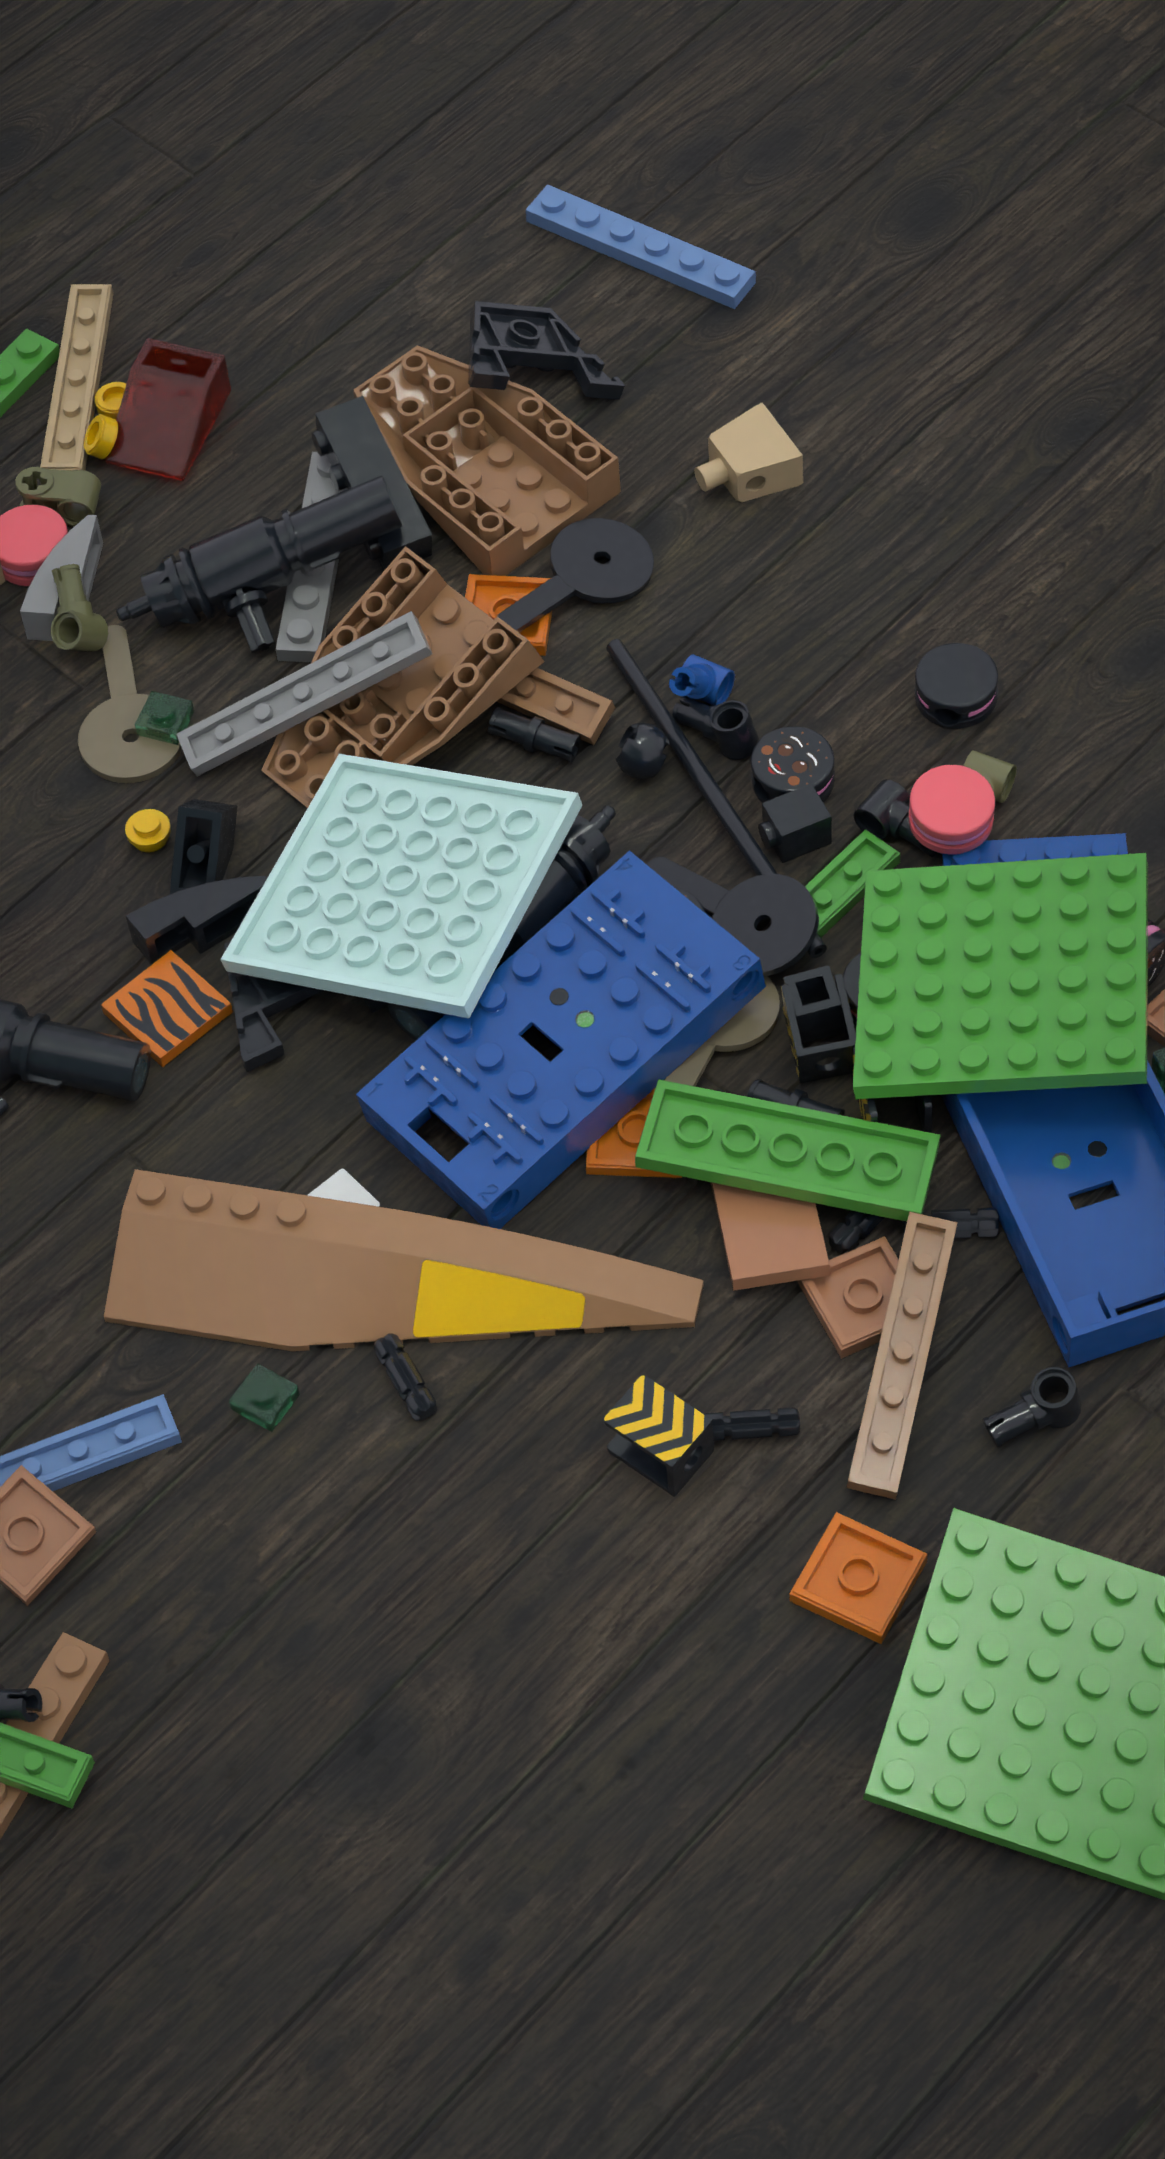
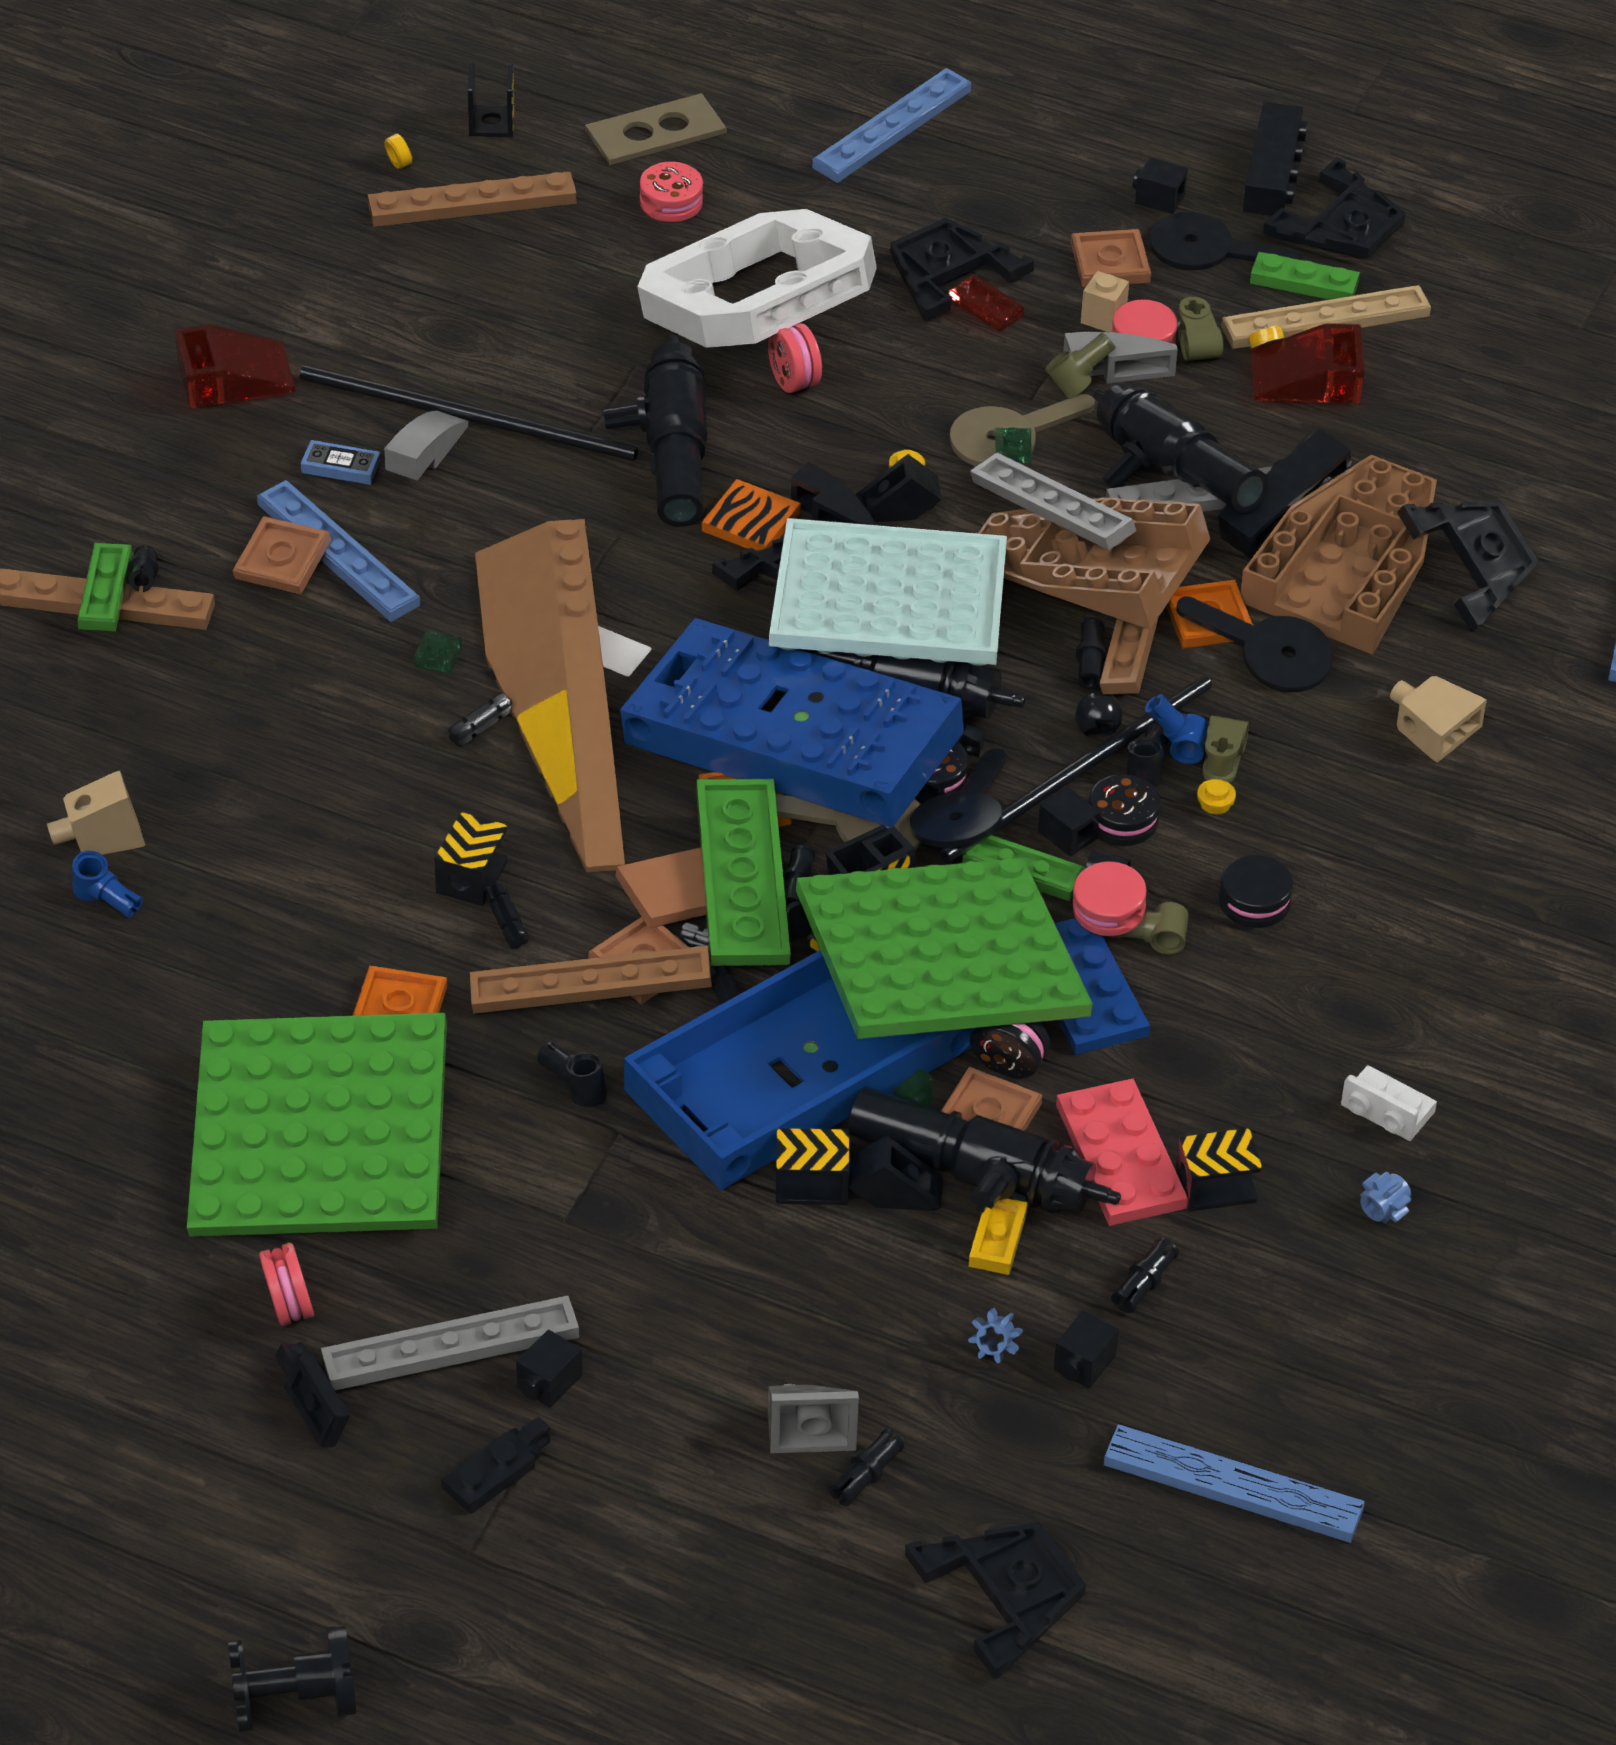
camera: 65 degrees right, 10 degrees down
none -> tan torso [47,771,145,855]
none -> blue pin [71,850,143,919]
none -> yellow plate [1197,779,1236,815]
none -> olive piece [1202,715,1249,783]

